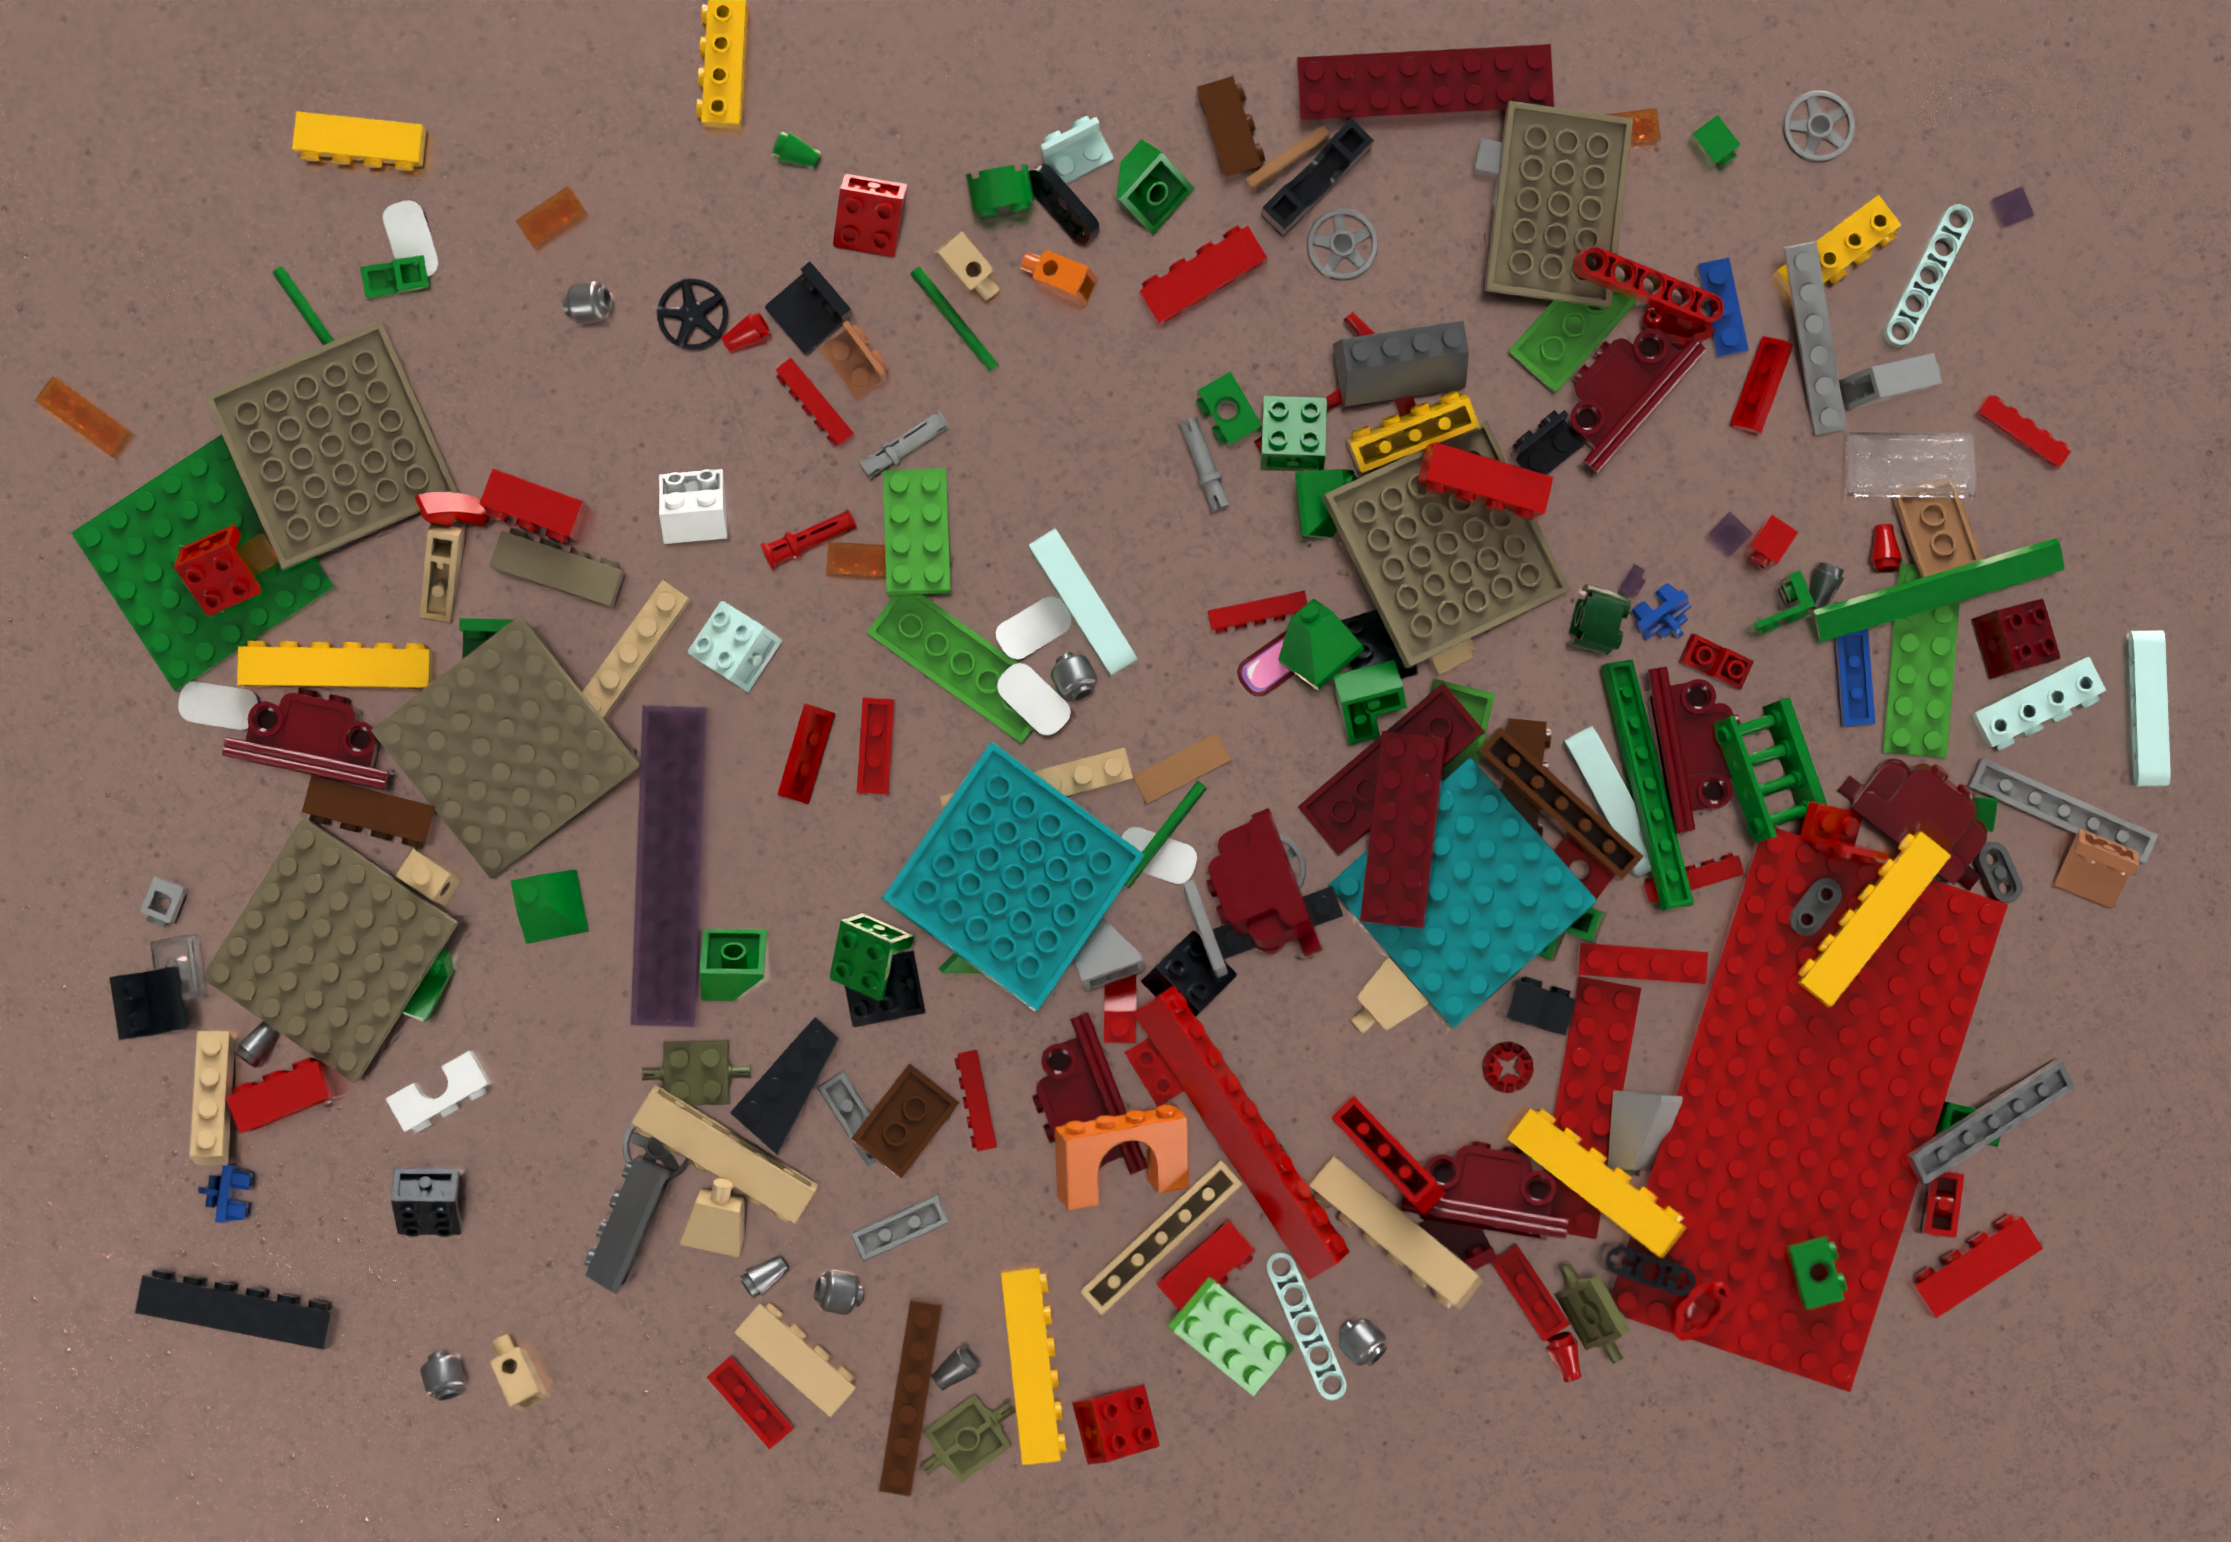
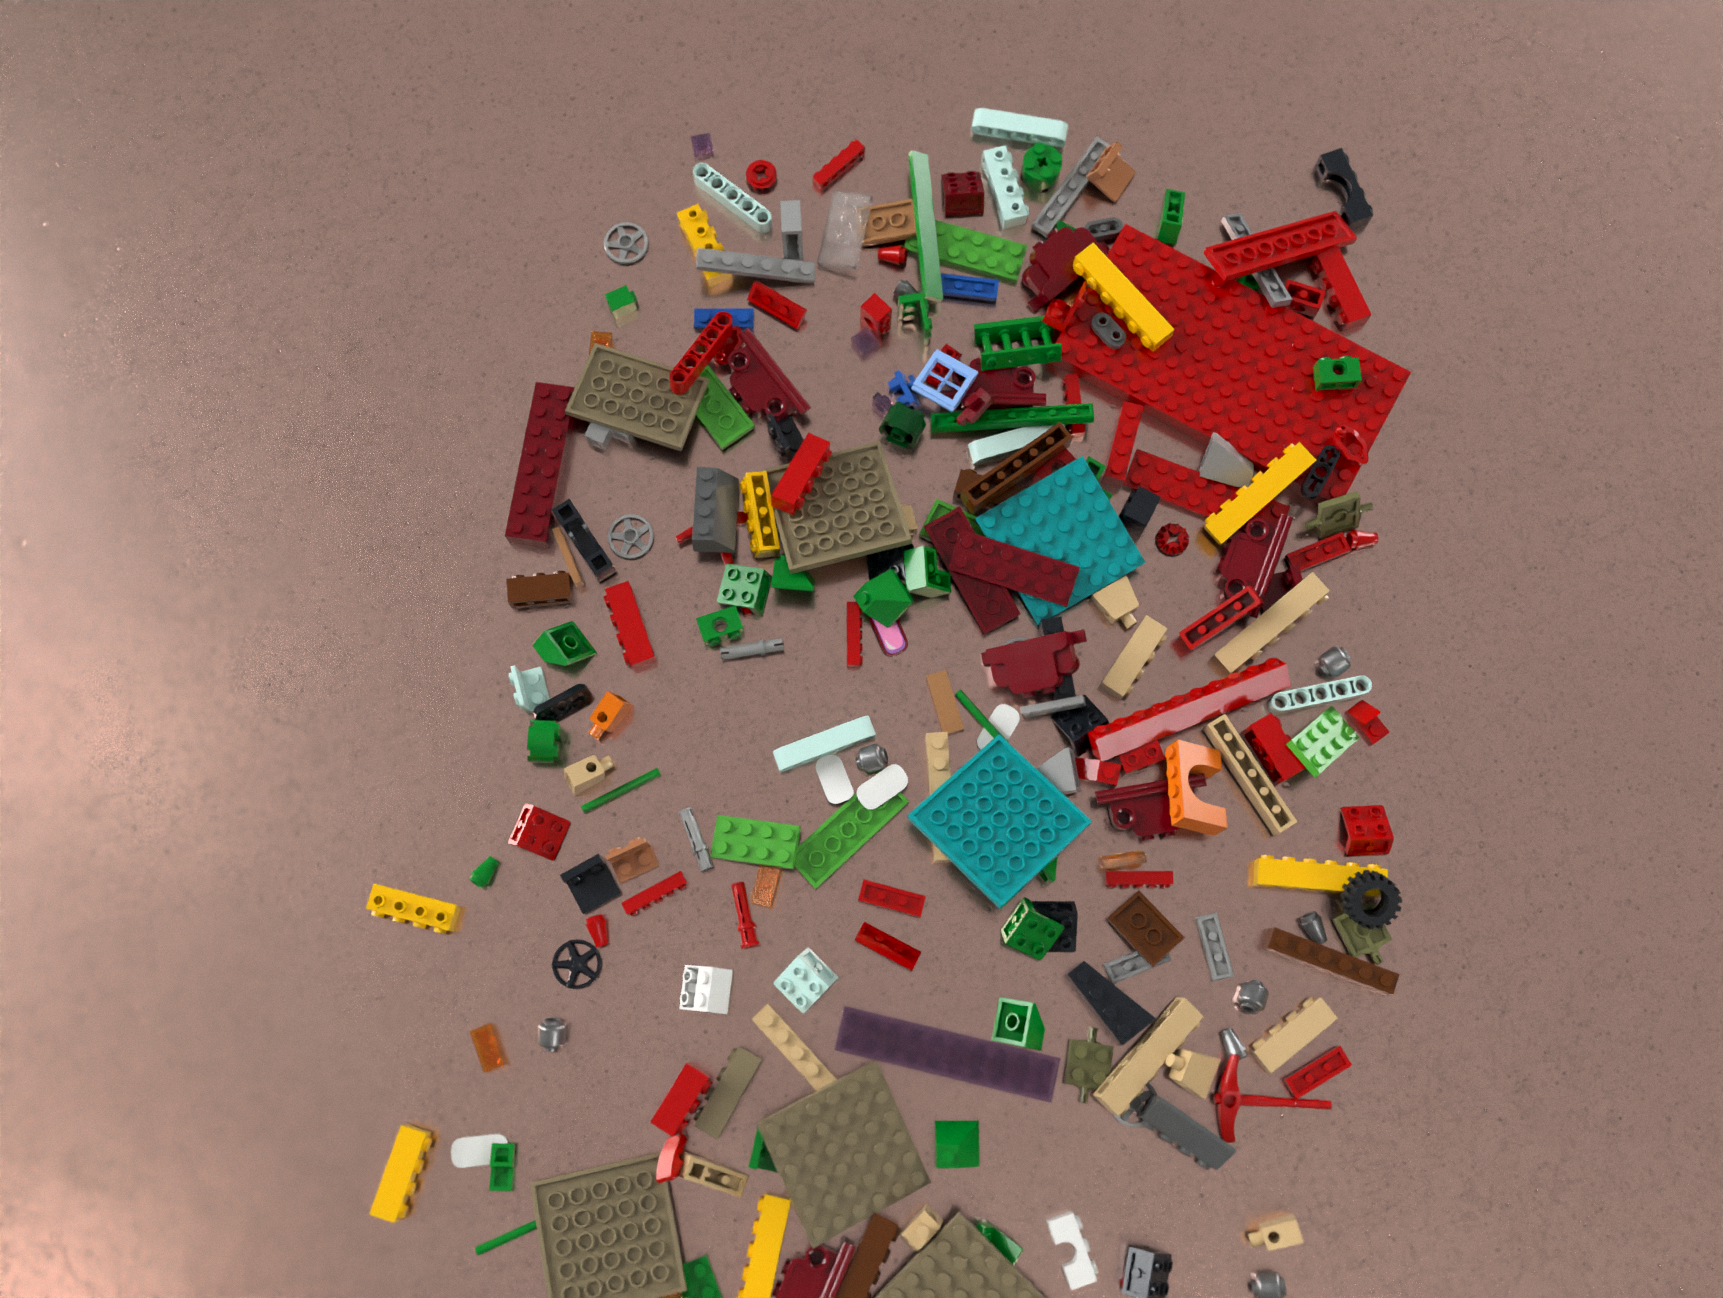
camera: 80 degrees left, 10 degrees down
none -> red gear [746,160,777,191]
none -> light blue piece [911,349,978,413]
none -> dark red rock [956,387,994,426]
none -> green brick [1021,143,1062,191]
none -> tan brick [1099,615,1168,700]
none -> clear orange plate [1100,850,1147,871]
none -> green slope [1157,188,1185,245]
none -> red plate [1203,211,1357,282]
none -> red piece [1213,1054,1332,1143]
none -> black arch [1315,148,1373,230]
none -> black tyre [1340,870,1402,930]
none -> red slope [1345,700,1390,746]

